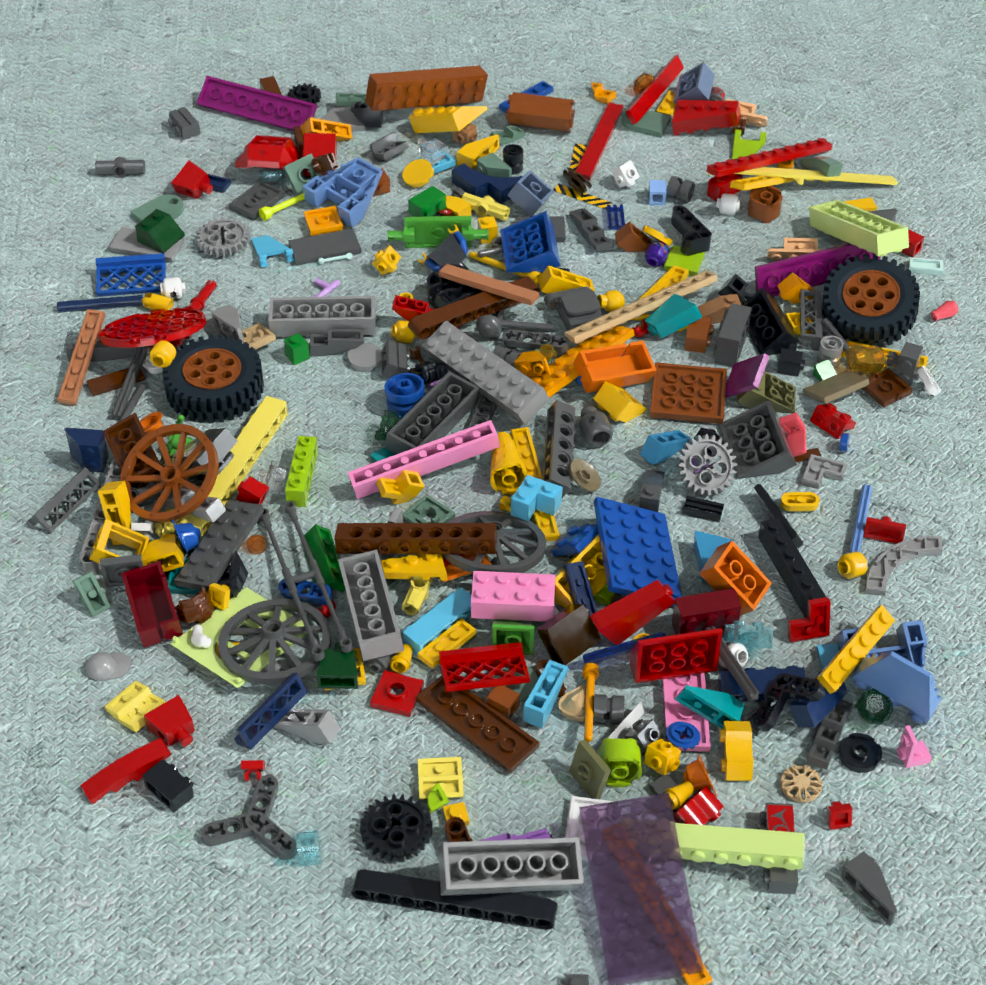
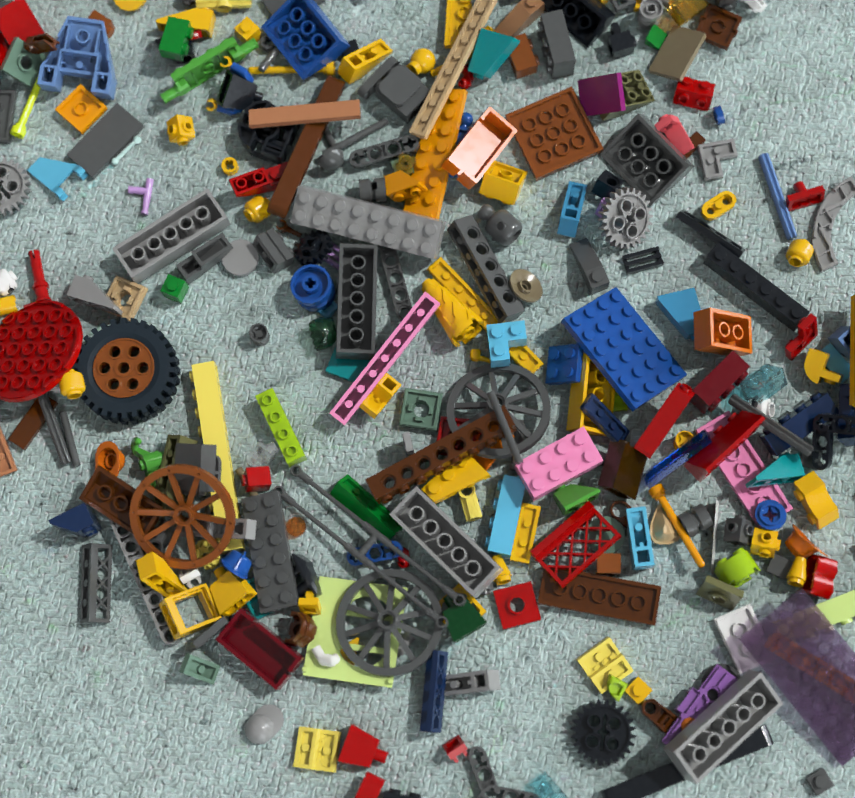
camera: 25 degrees left, 30 degrees up
none -> dark grey wheel [249,323,270,346]
none -> dark grey bar [487,391,523,465]
none -> yellow brick [804,348,844,385]

